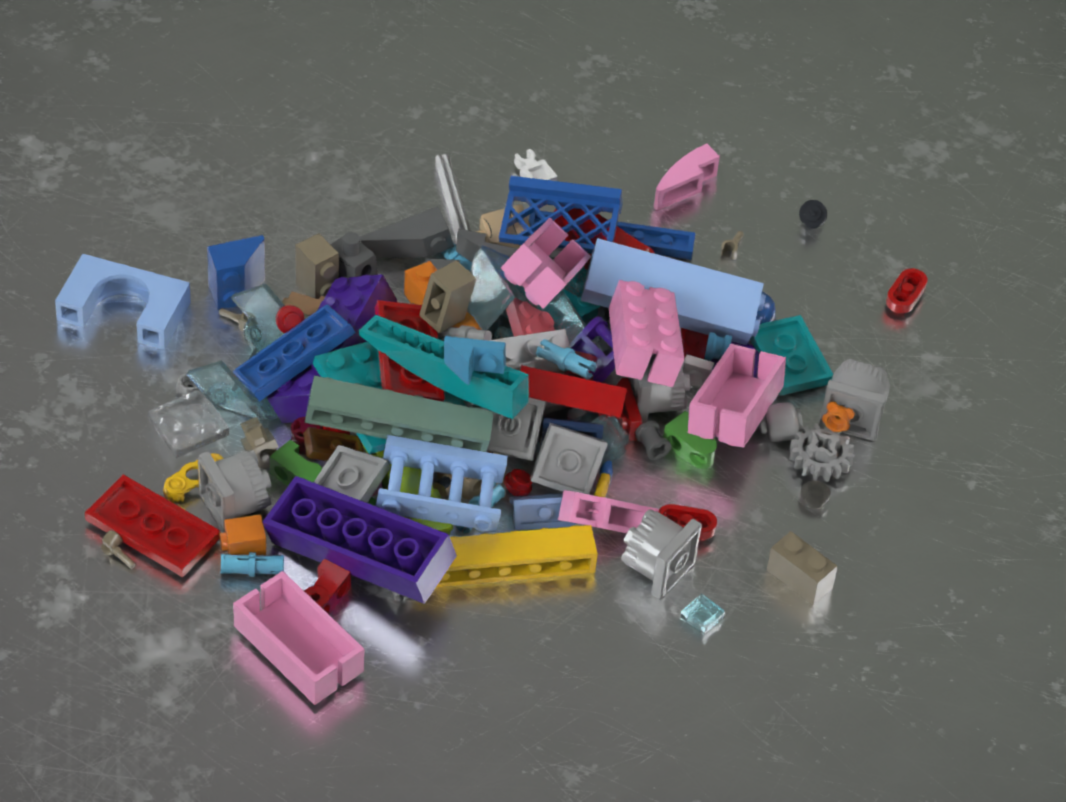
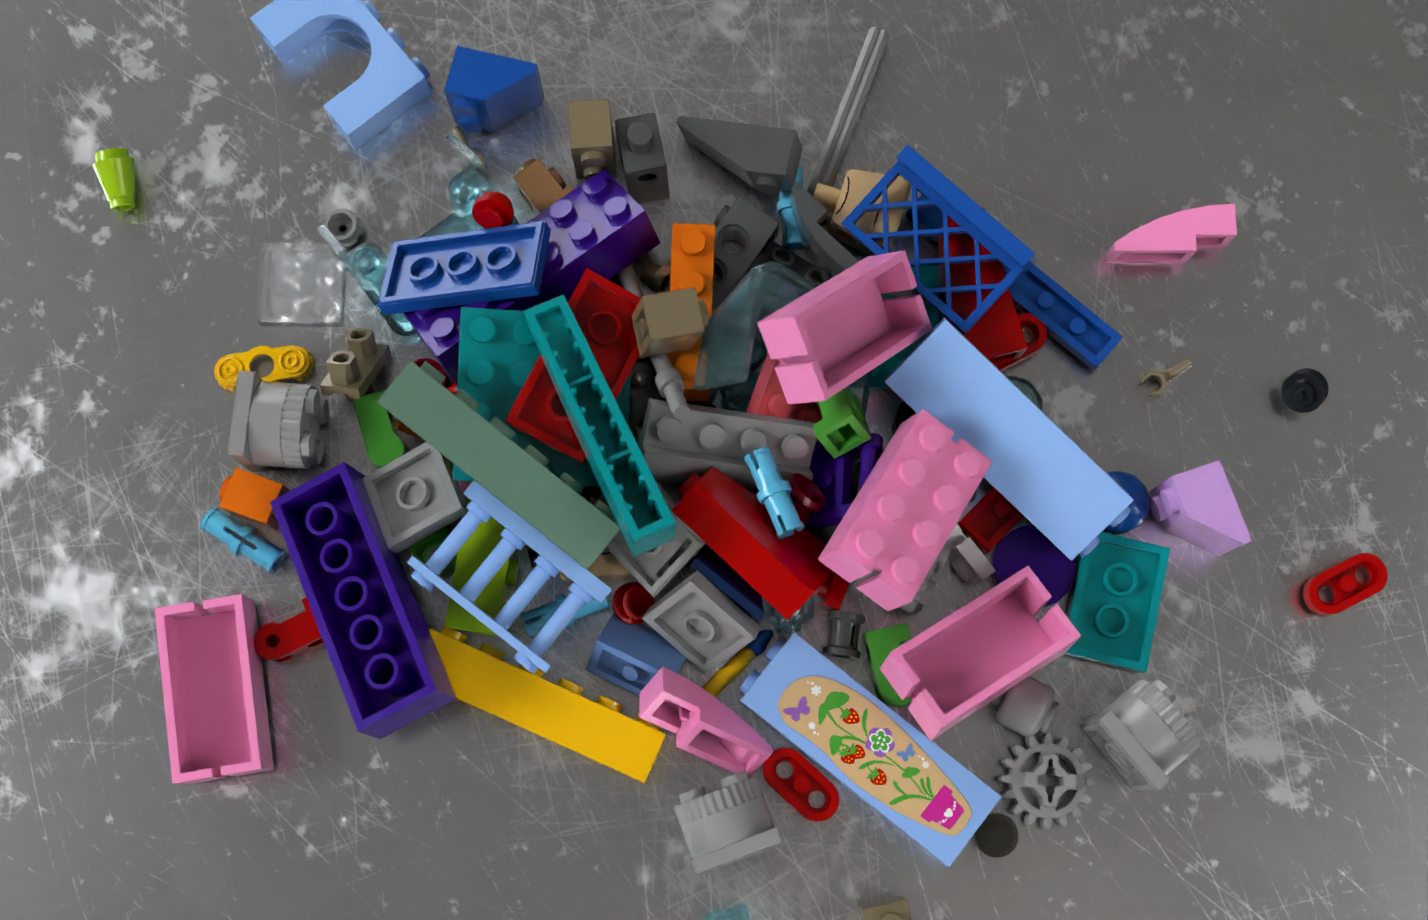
camera: 35 degrees right, 30 degrees up
red plate [85,474,221,577] -> none
dark tan hand [101,530,136,569] -> none
dark azure slope [444,336,506,385] -> none
white plate [514,149,558,181] -> none
dark azure wheel [705,332,732,361] -> none
orange plate [822,402,855,432] -> none
none -> lime cone [92,148,136,211]
none -> brick [739,633,1002,867]
none -> bright green leg [813,386,872,459]
none -> lavender slope [1149,460,1252,557]

